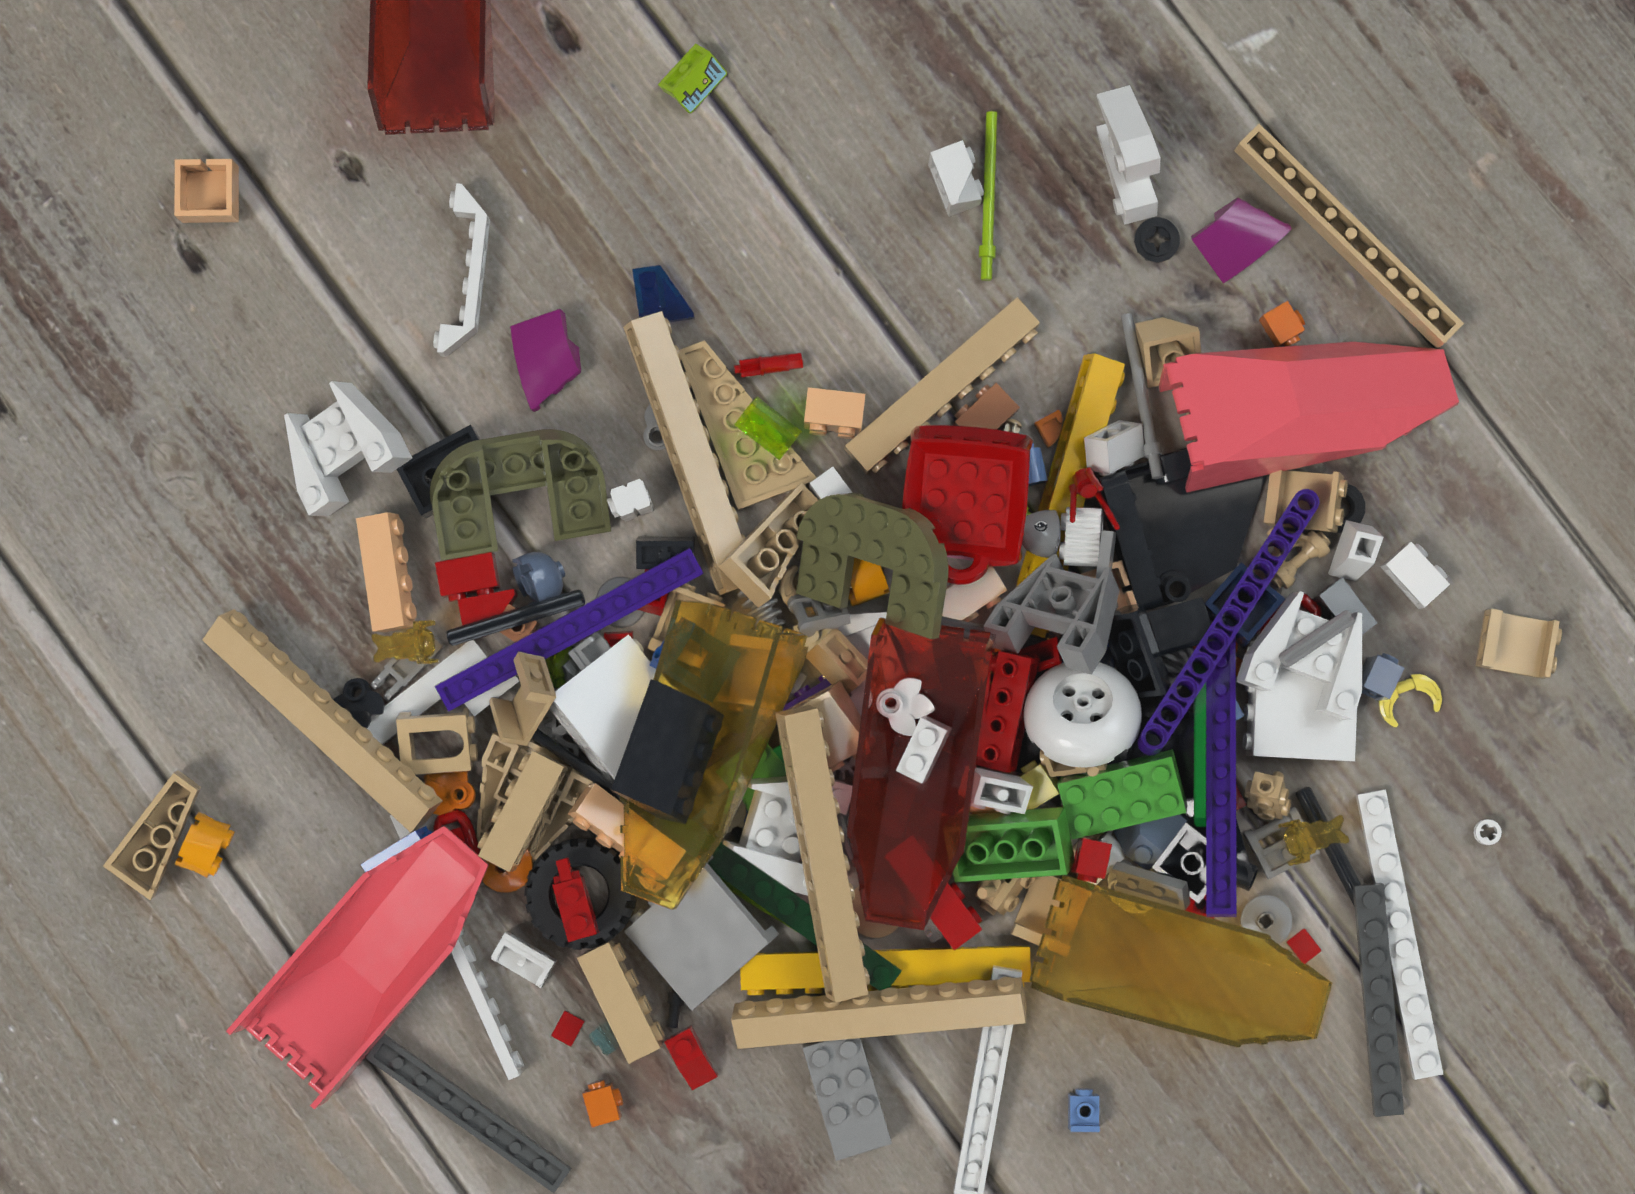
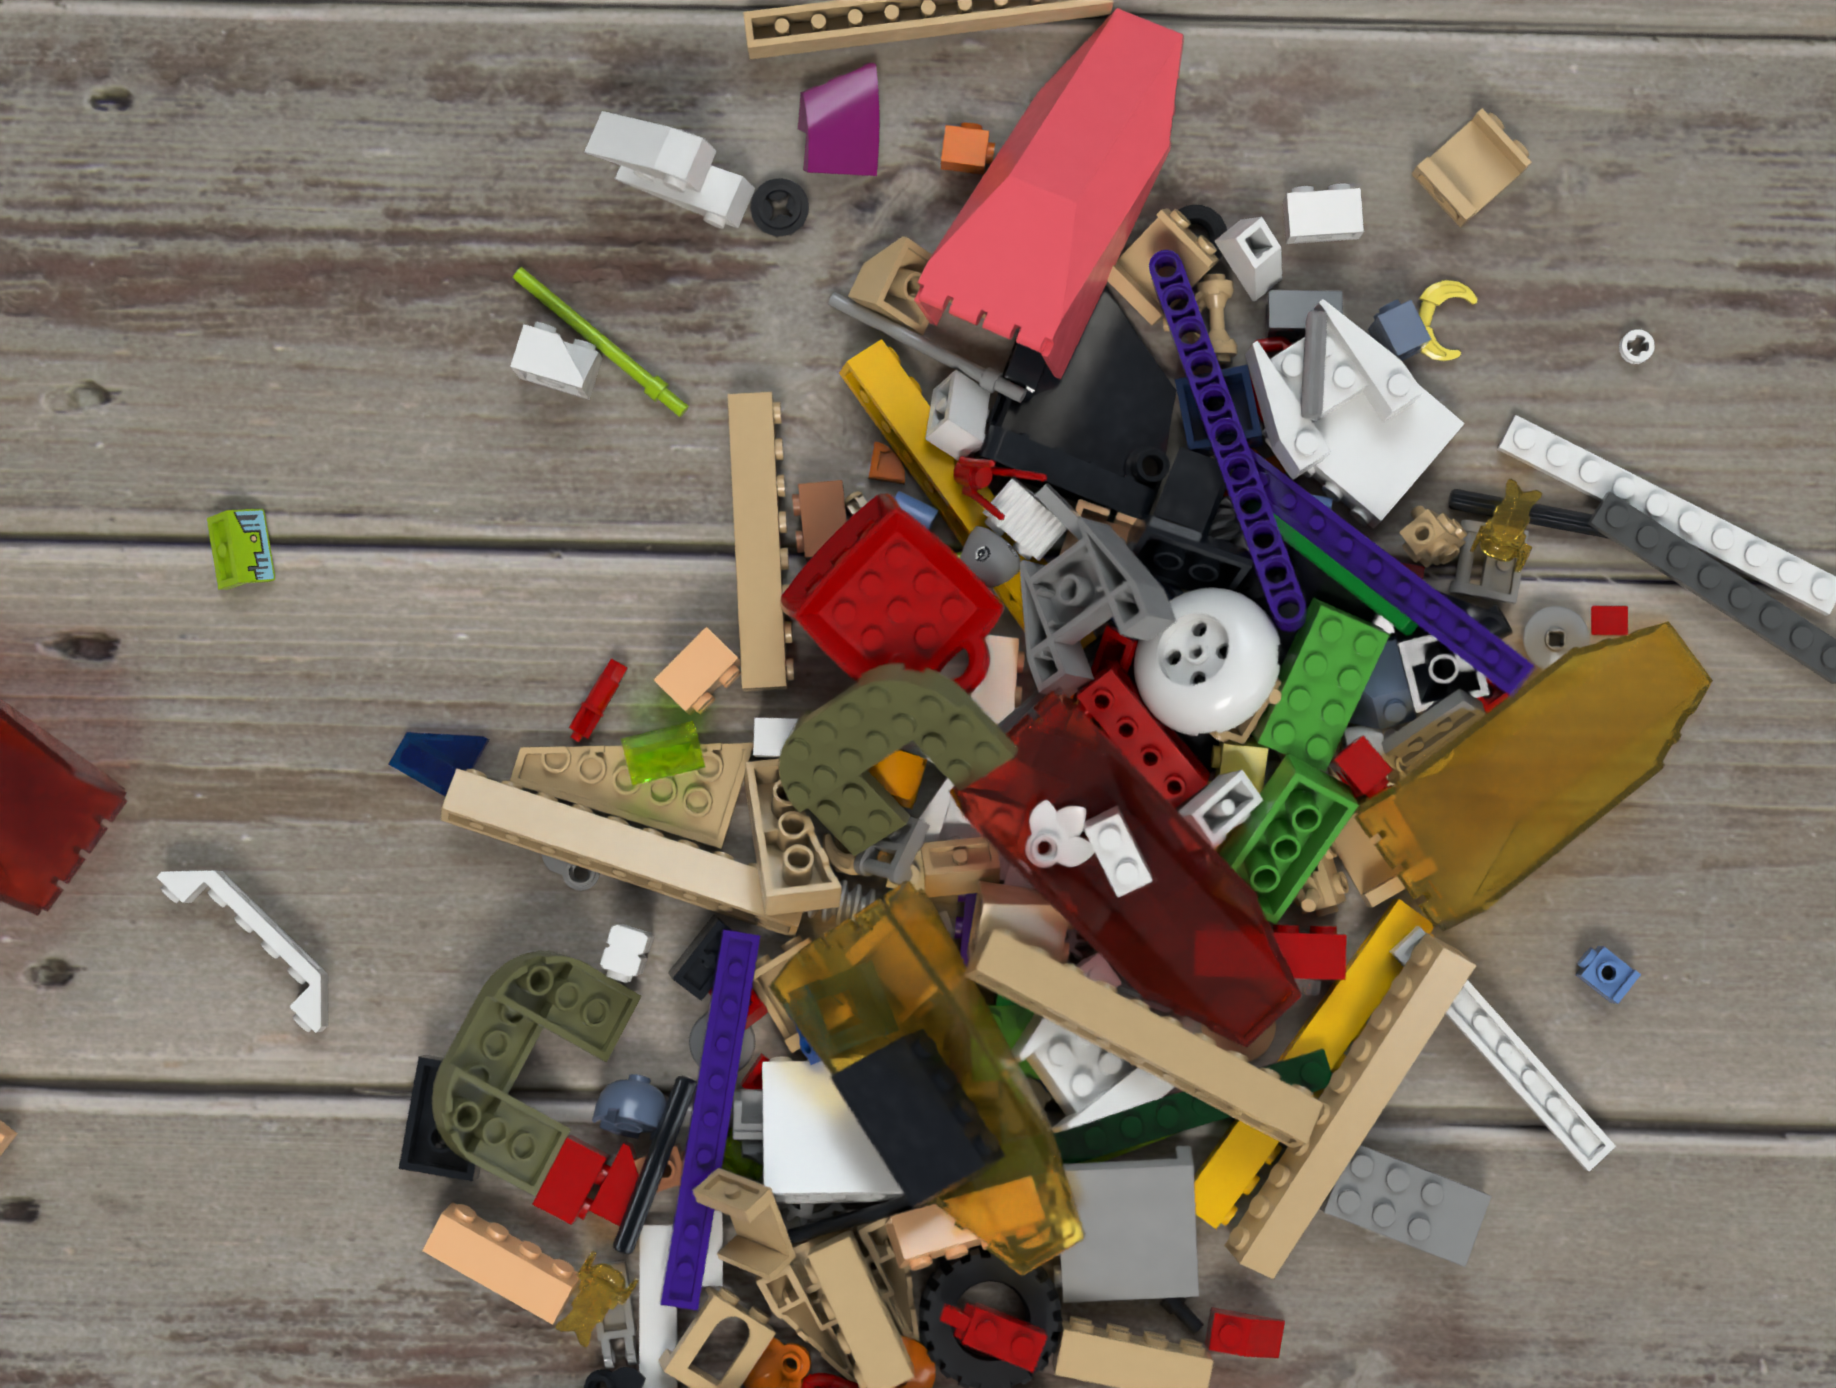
camera: 50 degrees left, 0 degrees up
white wedge [284,381,412,516] -> none
magenta slope [510,309,581,412] -> none

